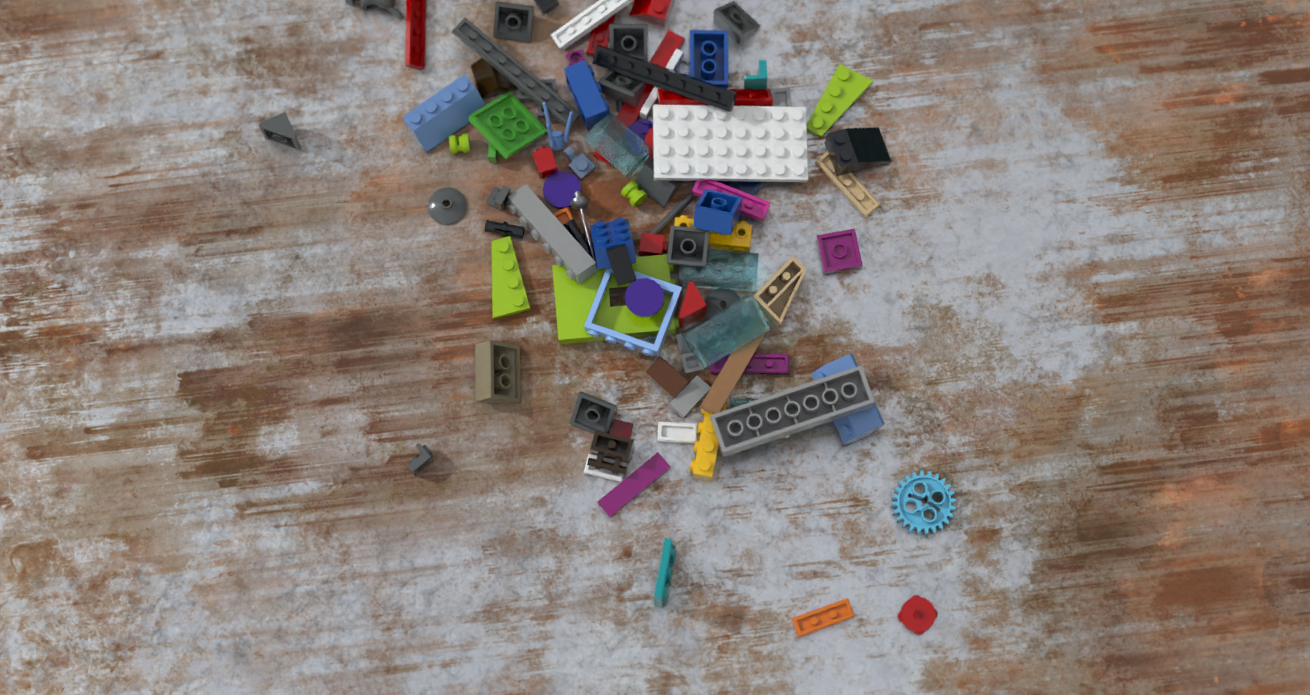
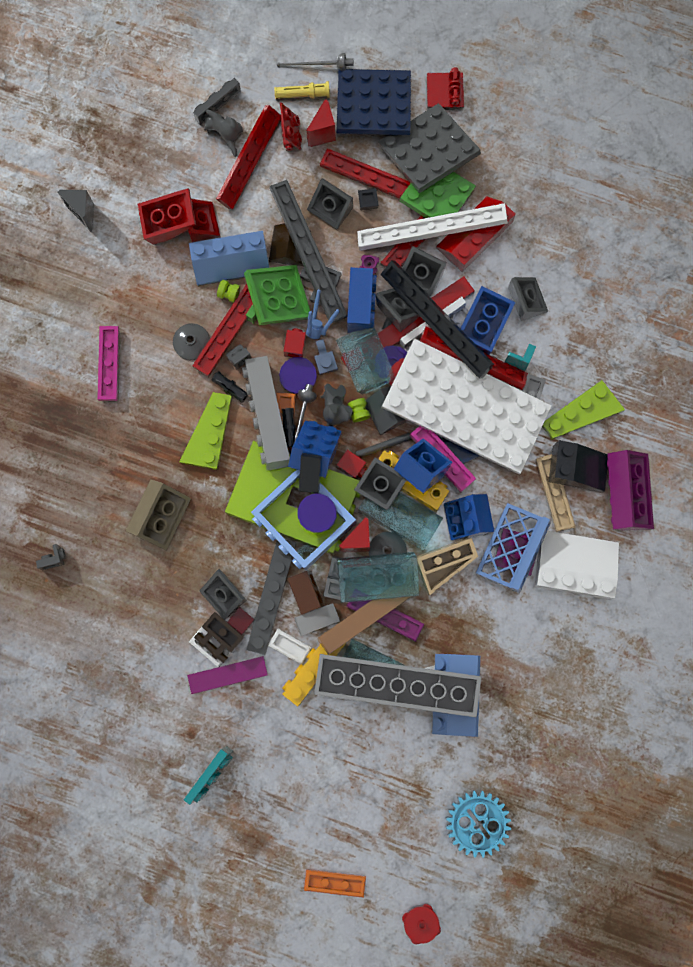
camera: 25 degrees right, 5 degrees up
none -> dark pink plate [97,326,120,401]
none -> red slope [137,188,196,245]
none -> red slope [188,199,220,243]
none -> red plate [192,284,253,377]
none -> dark grey plate [246,540,296,655]
none -> dark grey animal [320,384,352,427]
none -> blue slope [444,494,494,541]
none -> medium blue fence [476,503,551,593]
none -> white slope [534,531,619,600]
none -> magenta slope [607,450,654,531]

